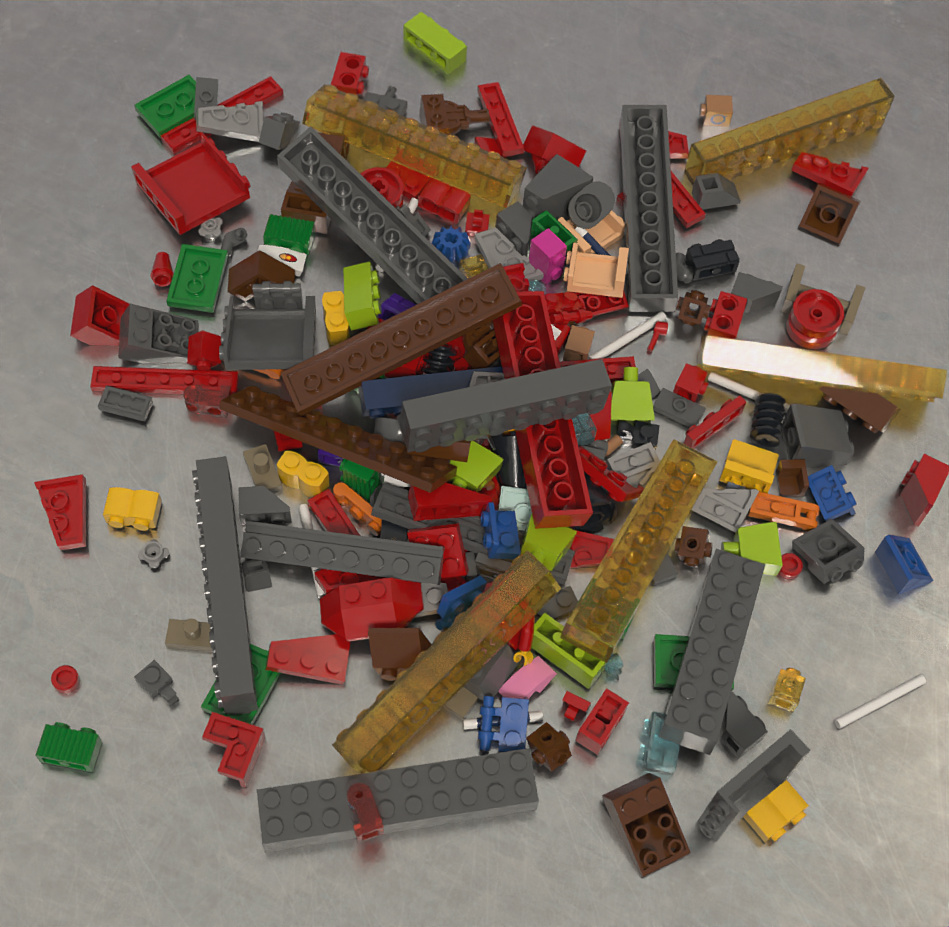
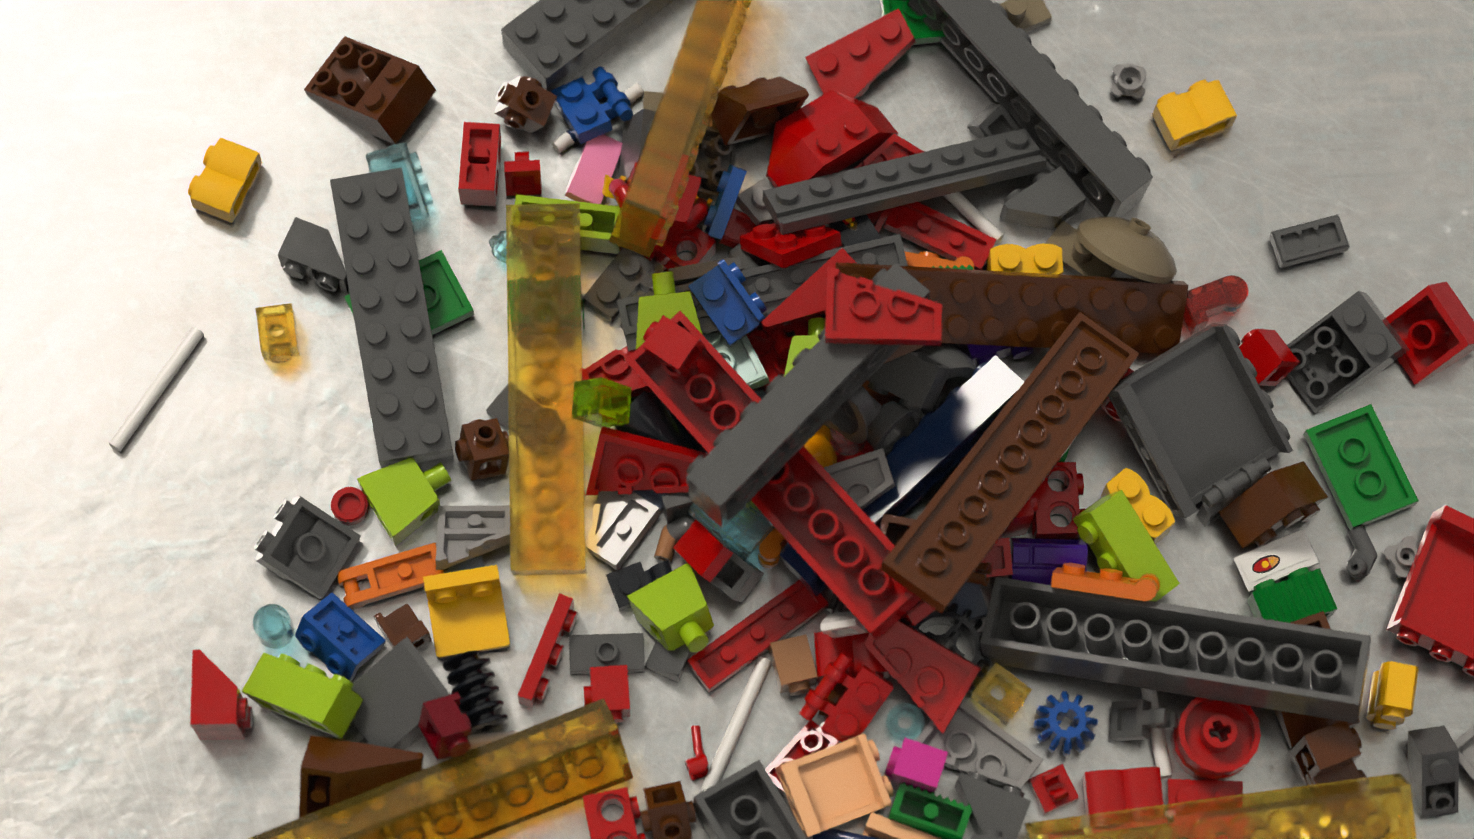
camera: 150 degrees right, 10 degrees up
red wing [34,474,86,550] -> none
red tile [90,366,239,396] -> none
red cone [150,252,174,287] -> none
dark grey panel [698,729,810,842] -> none
blue slope [875,535,933,595] -> none
none -> lime brick [242,652,364,739]
none -> clear light blue brick [253,604,294,649]
none -> dark red brick [418,692,471,761]
none -> clear neon green brick [571,377,631,428]
none -> red brick [642,315,706,378]
none -> red wing [825,266,942,346]
none -> orange plate [1051,563,1160,601]
none -> dark tan dish [1076,216,1177,284]
none -> yellow brick [1366,661,1419,730]

